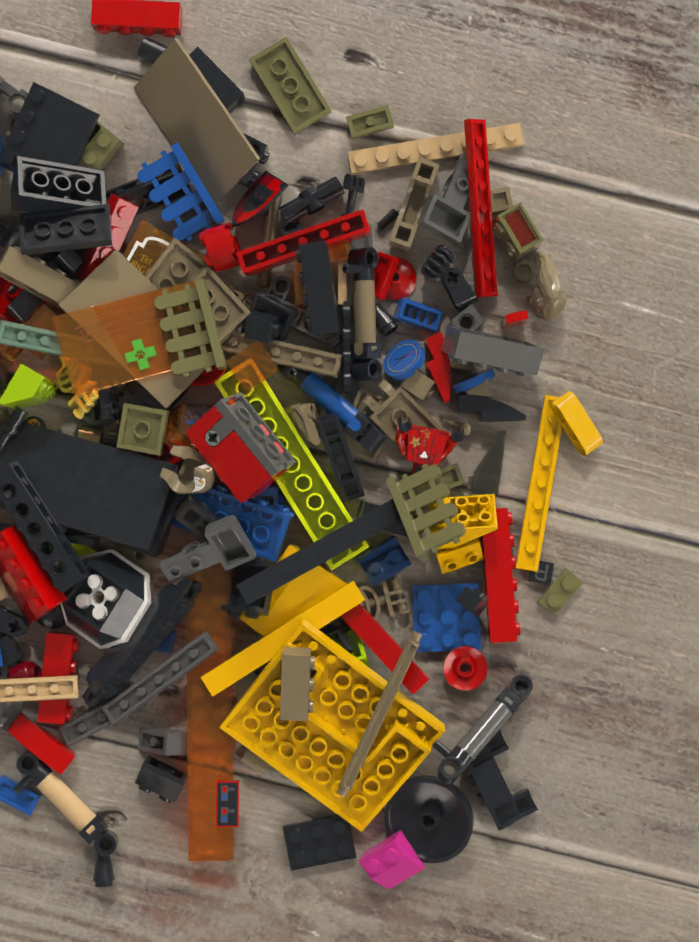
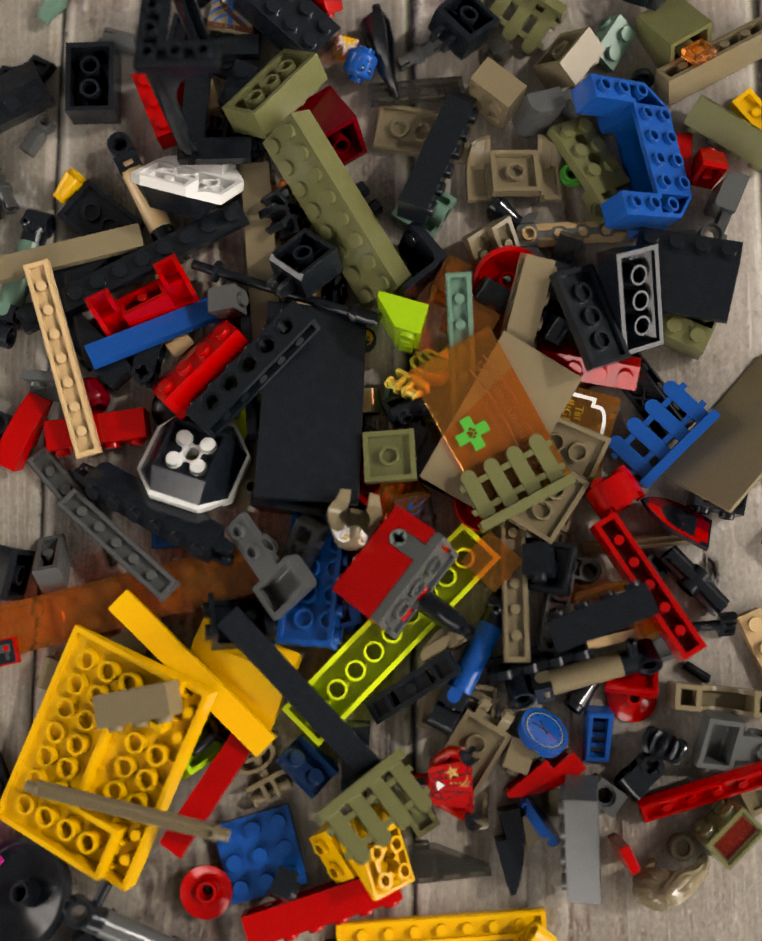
camera: 85 degrees right, 5 degrees down
none -> black piece [418,592,476,639]

